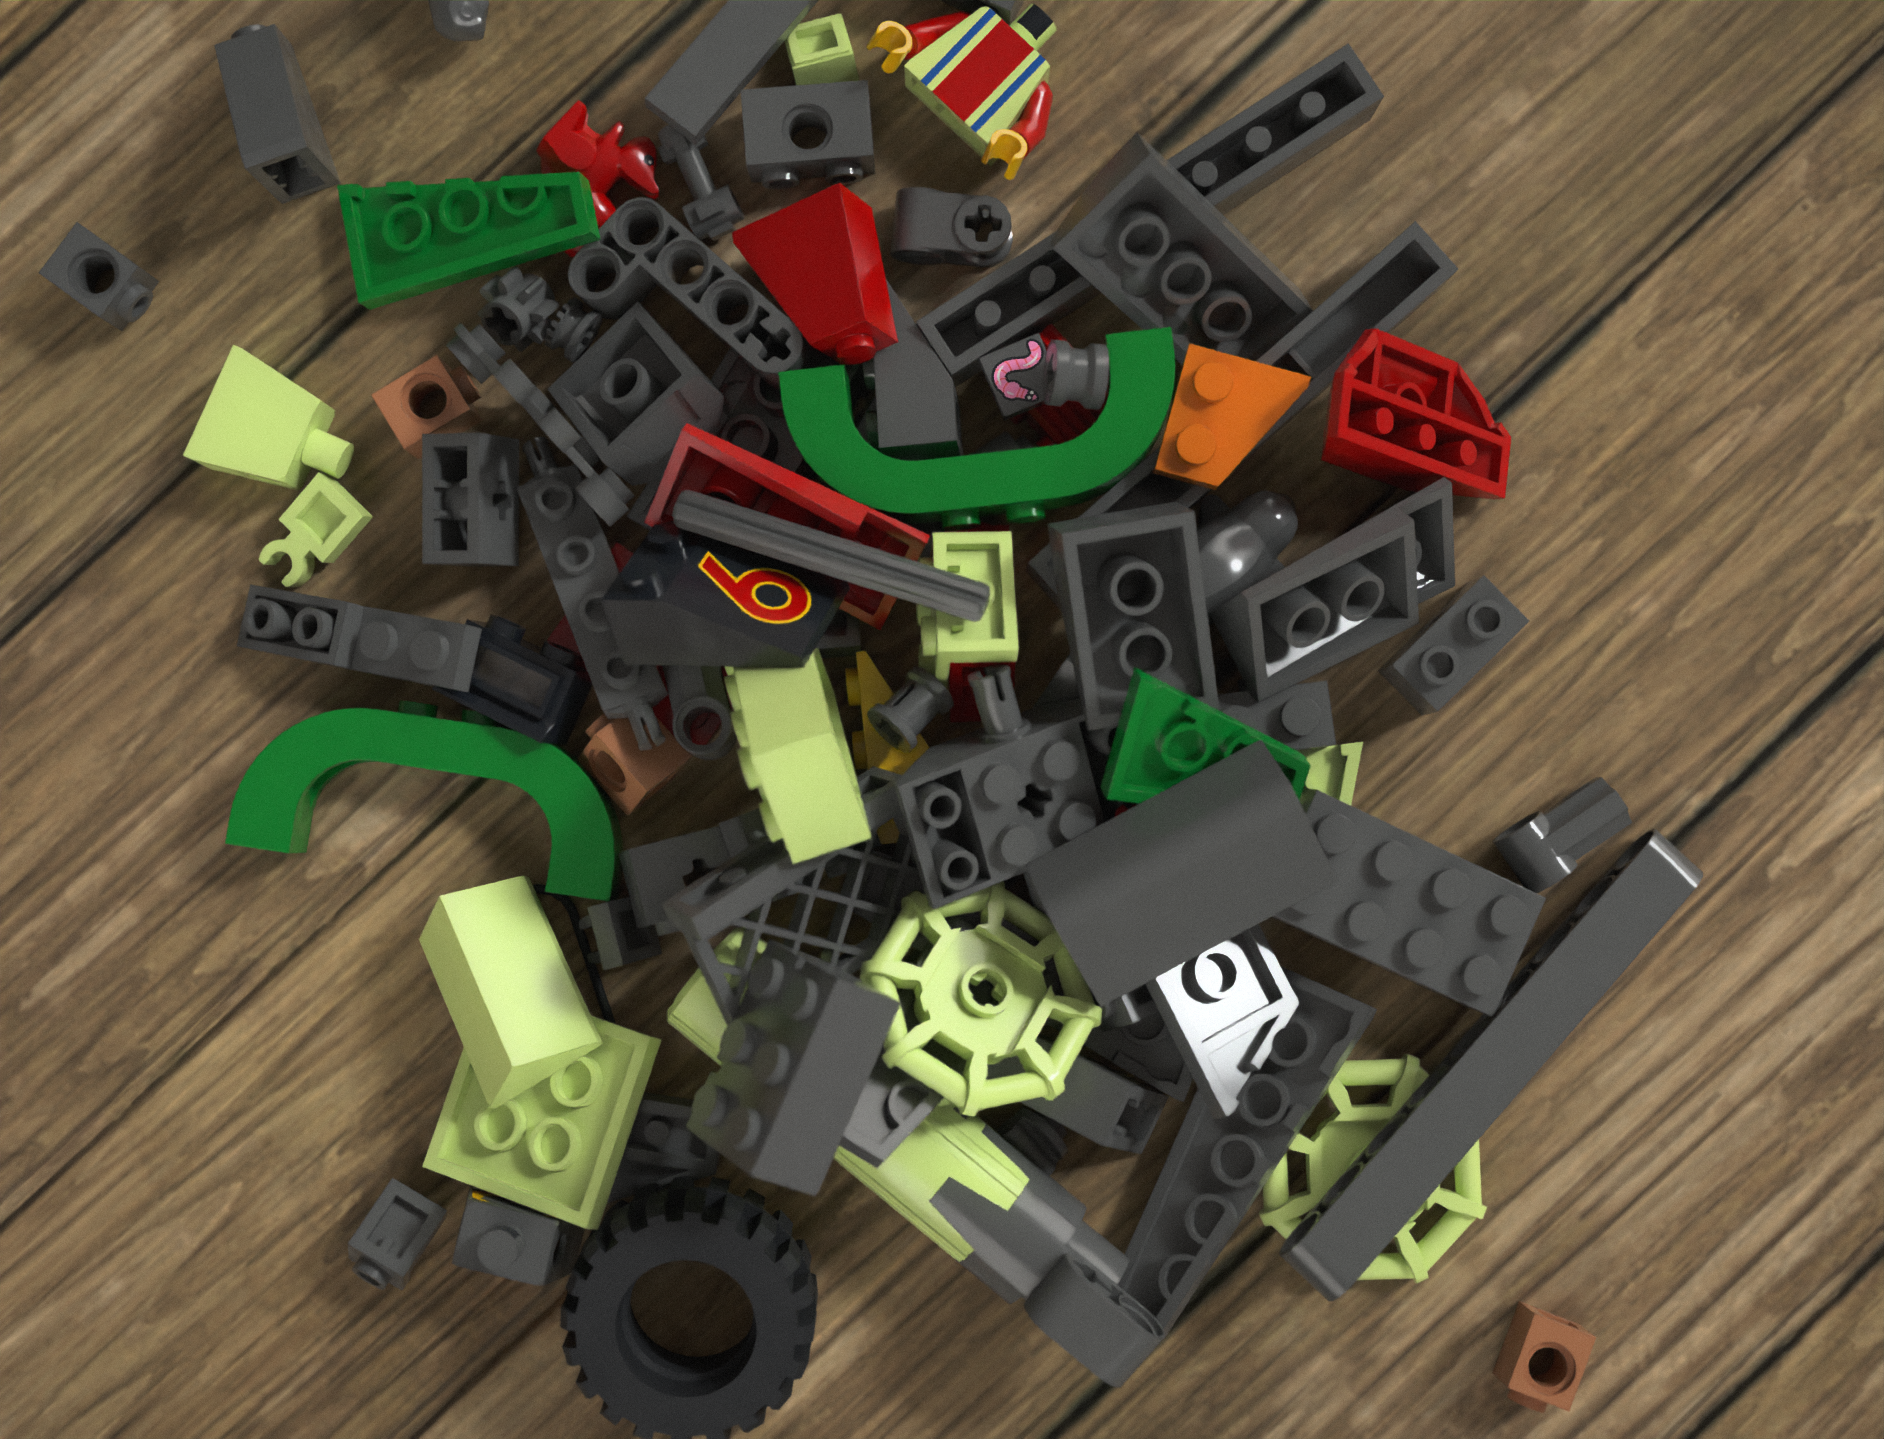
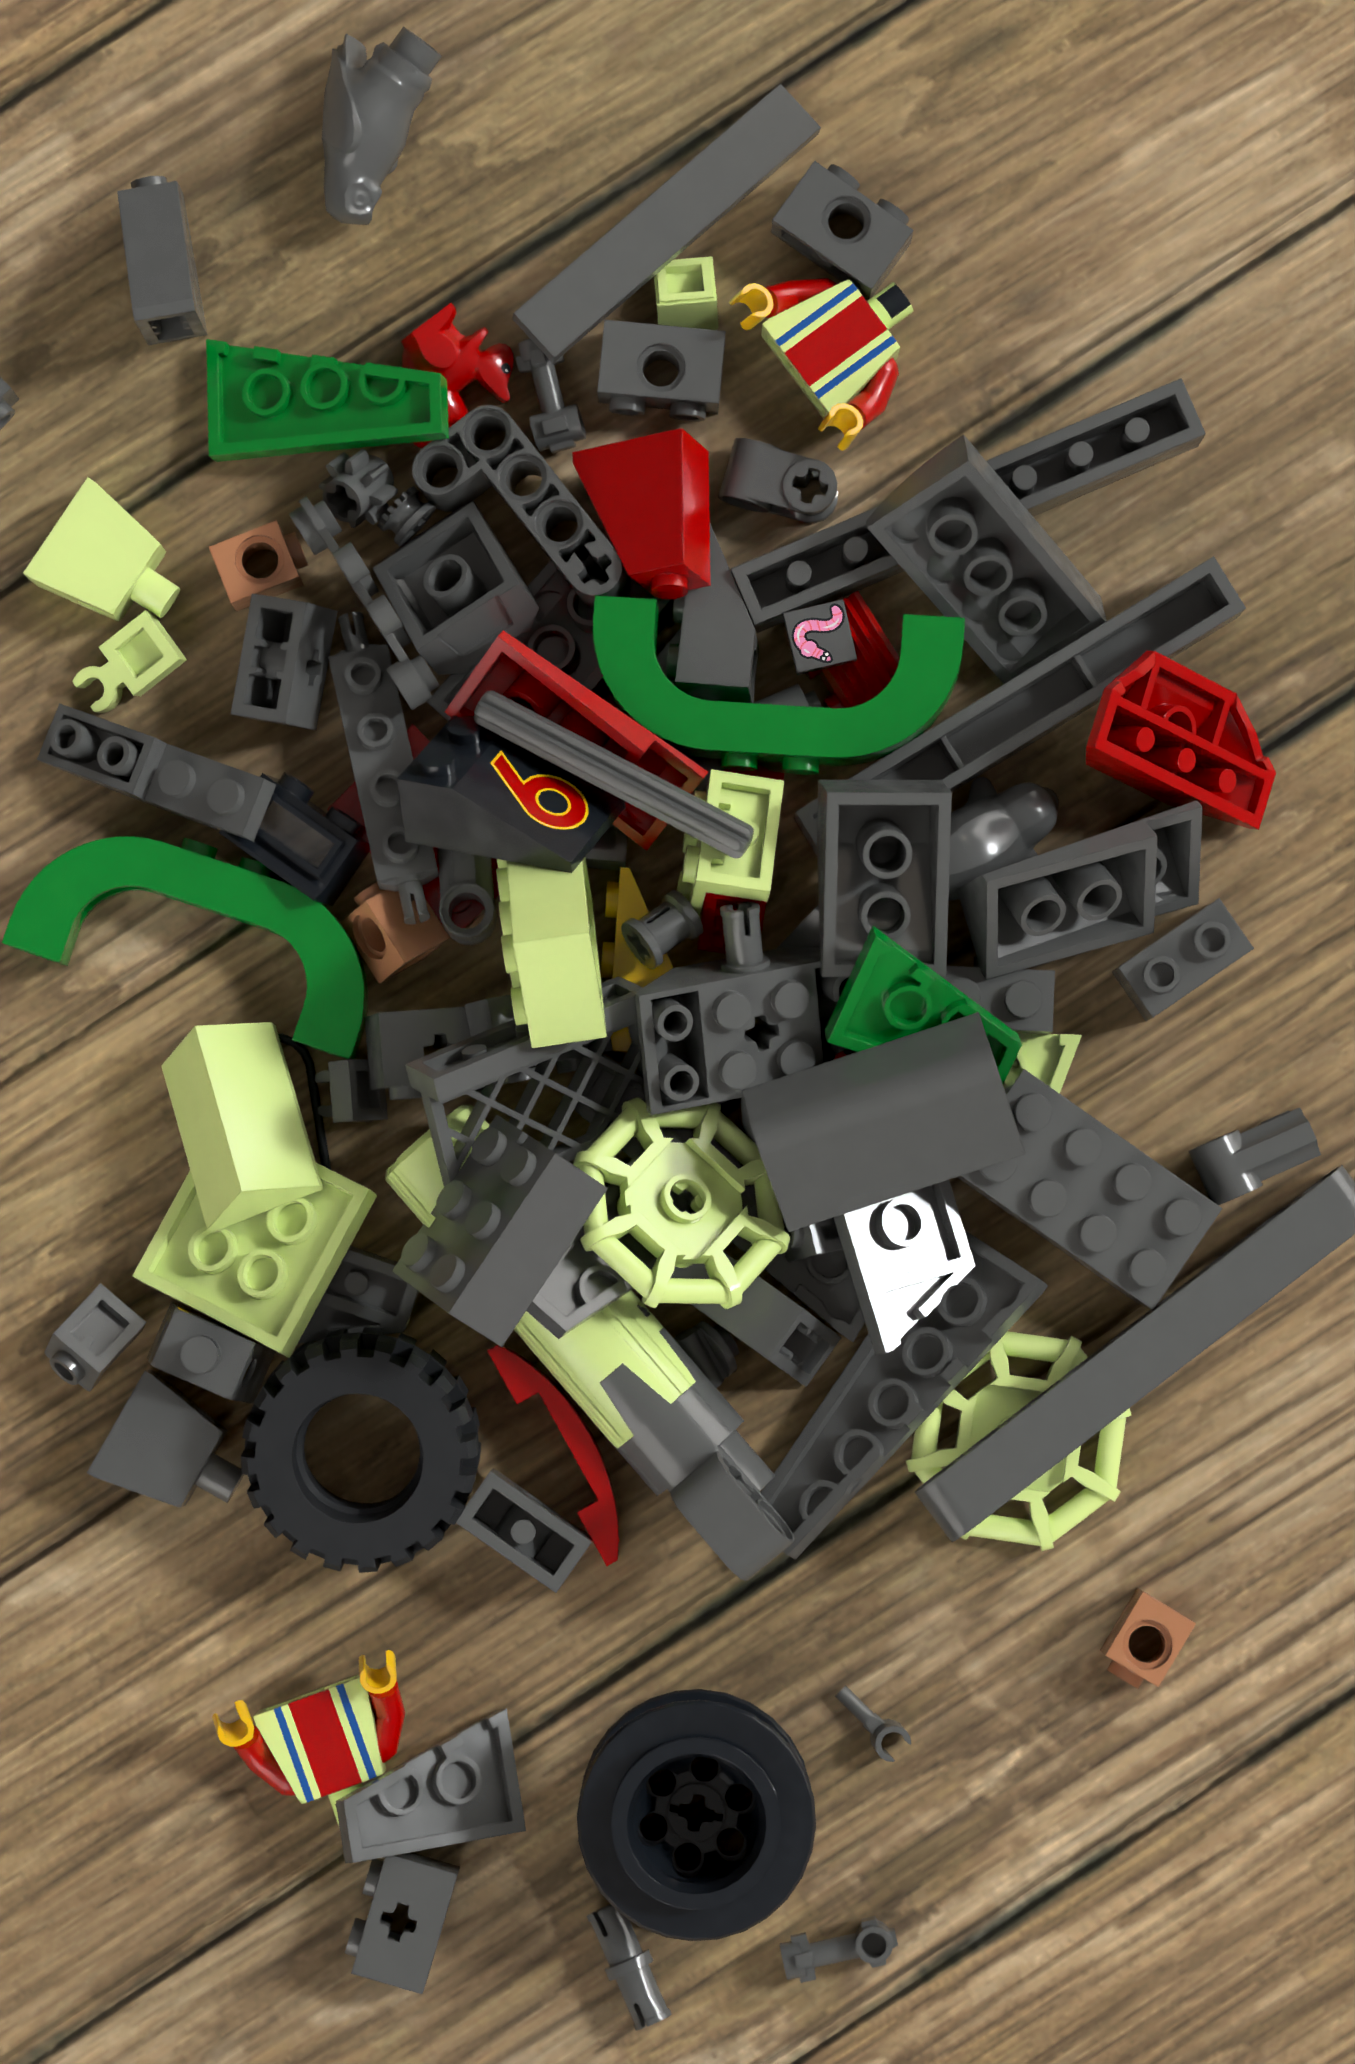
camera: 10 degrees right, 0 degrees up
dark grey wheel [1043,339,1109,410] -> none
orange wing [1153,343,1311,490] -> none
none -> dark grey torso [87,1369,244,1508]
none -> dark grey brick [456,1468,592,1593]
none -> red slope [487,1345,620,1566]

